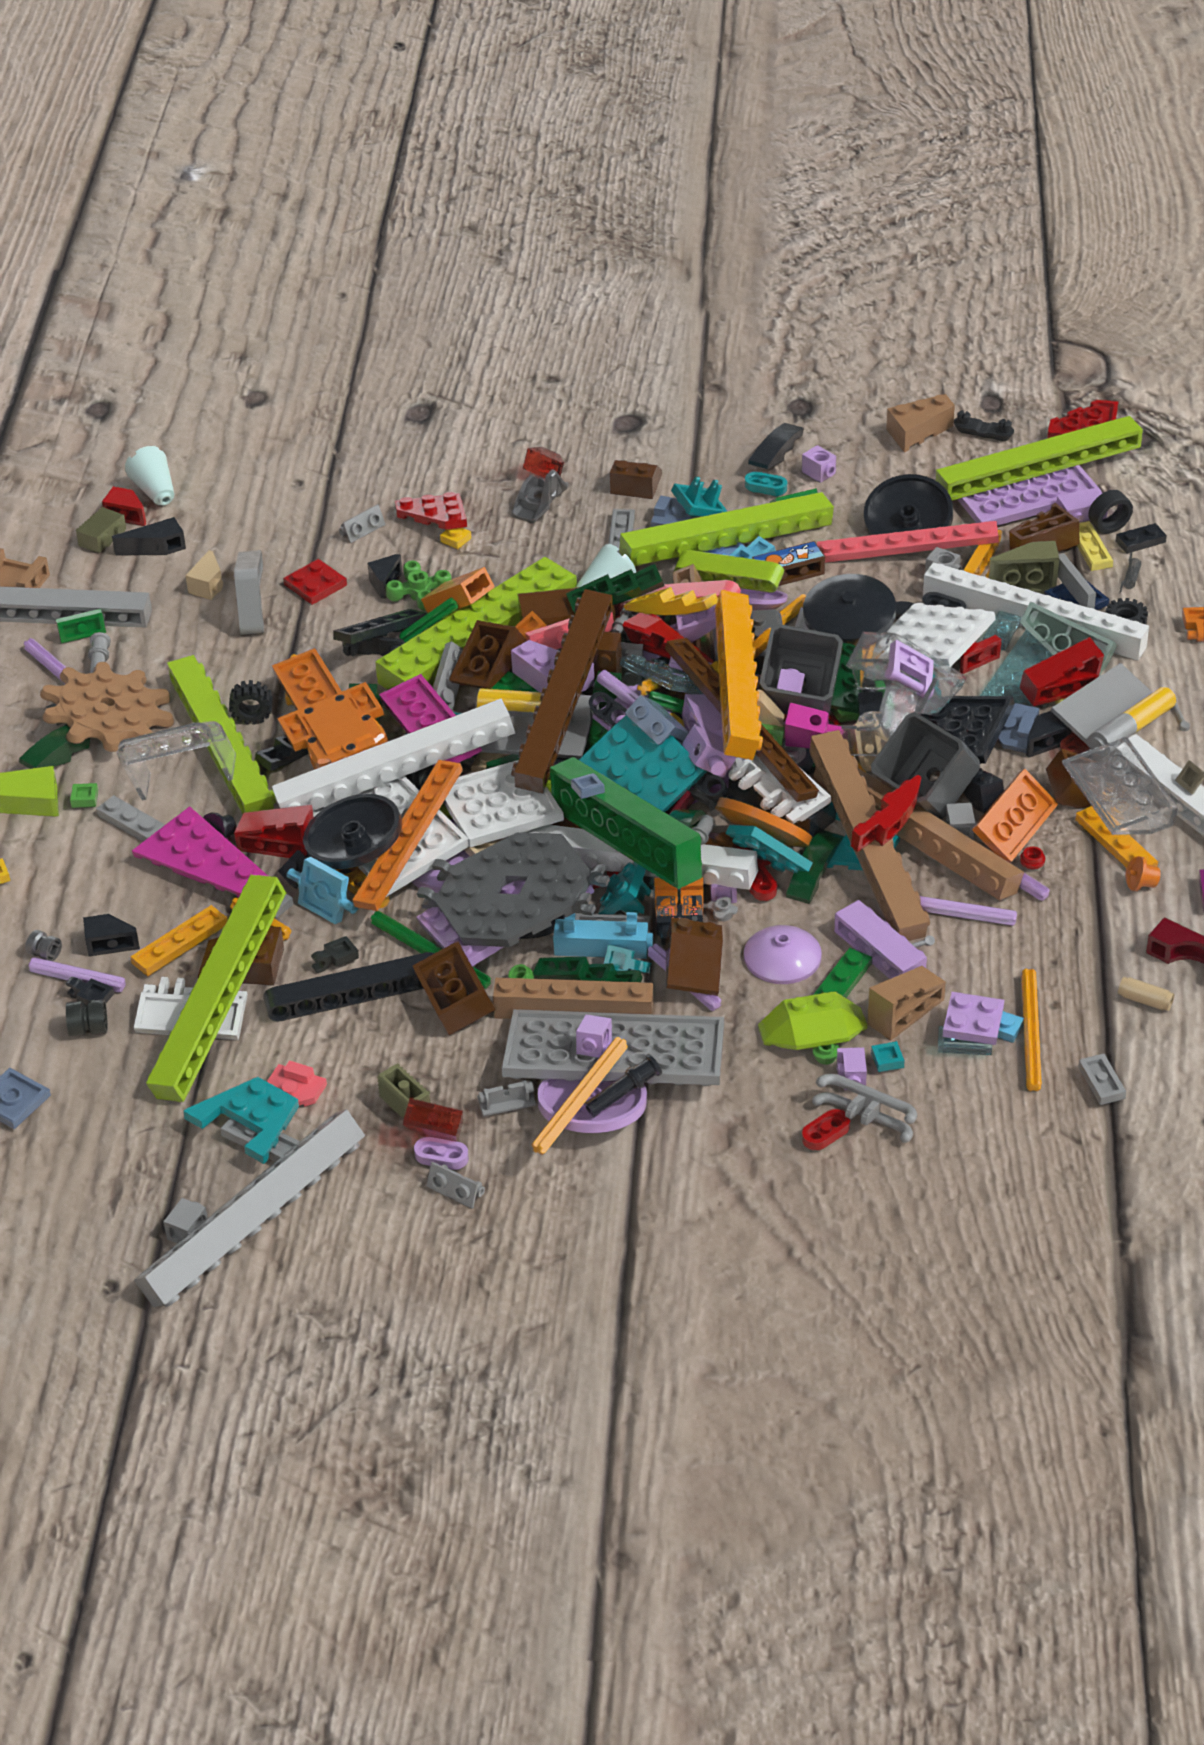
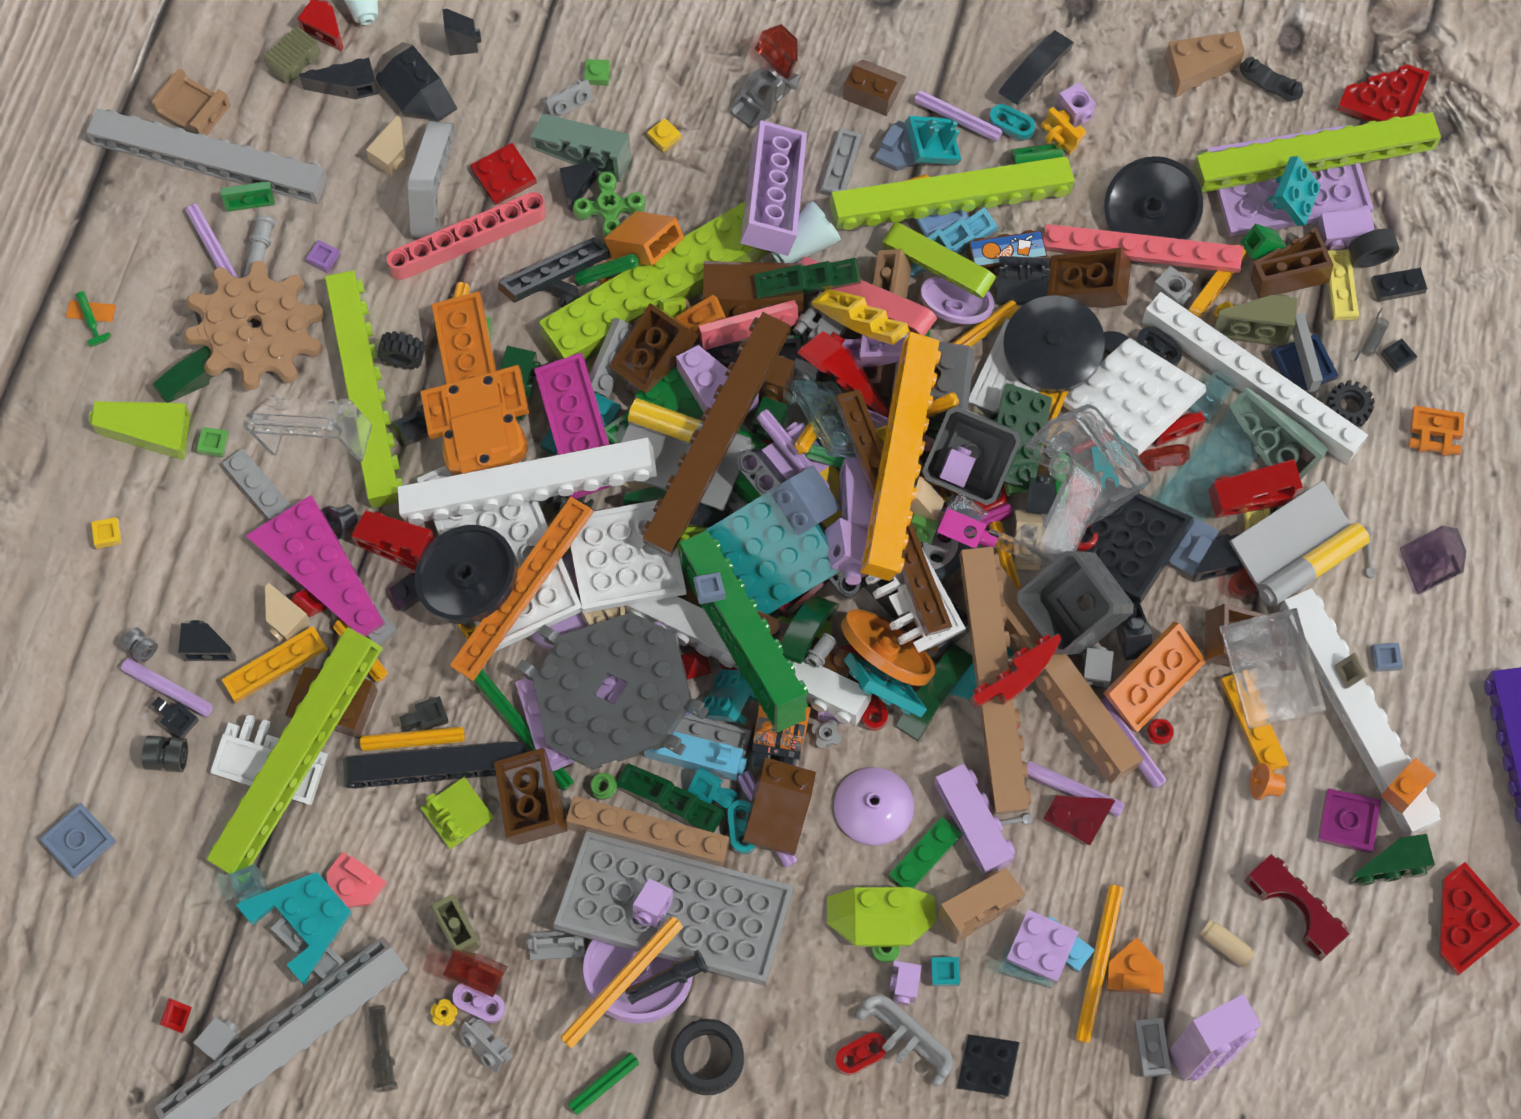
camera: 10 degrees right, 25 degrees up
medium azure plate [287,857,358,924] -> none
plate [395,492,467,530] -> none
lavender plate [885,640,934,699] -> none
none -> red slope [159,998,192,1033]
none -> clear light blue brick [229,864,269,902]
none -> tan slope [265,583,311,642]
none -> red plate [291,589,327,617]
none -> medium lavender tile [305,240,340,273]
none -> light orange axle [360,727,465,751]
none -> clear smoke pin [368,1005,398,1092]
none -> black wedge [376,42,457,122]
none -> coral beam [387,192,546,280]
none -> lime hinge [420,777,495,850]
none -> yellow plate [430,999,458,1026]
none -> black slope [442,9,482,56]
none -> sand green wedge [530,113,632,182]
none -> green axle [568,1052,639,1115]
none -> bright green plate [585,59,610,86]
none -> black tyre [671,1019,744,1096]
none -> teal plate [728,800,756,855]
none -> lavender brick [740,120,807,256]
none -> lavender axle [914,90,1002,142]
none -> black hinge [957,1034,1020,1099]
none -> black hinge [996,256,1050,305]
none -> light orange hips [1040,107,1086,155]
none -> dark red wing [1043,795,1116,845]
none -> reddish brown slope [1047,247,1131,308]
none -> orange plate [1107,937,1164,995]
none -> clear red plate [1139,444,1190,471]
none -> lavender brick [1168,994,1262,1082]
none -> green brick [1241,223,1286,260]
none -> teal plate [1268,156,1321,226]
none -> black tile [1381,338,1417,373]

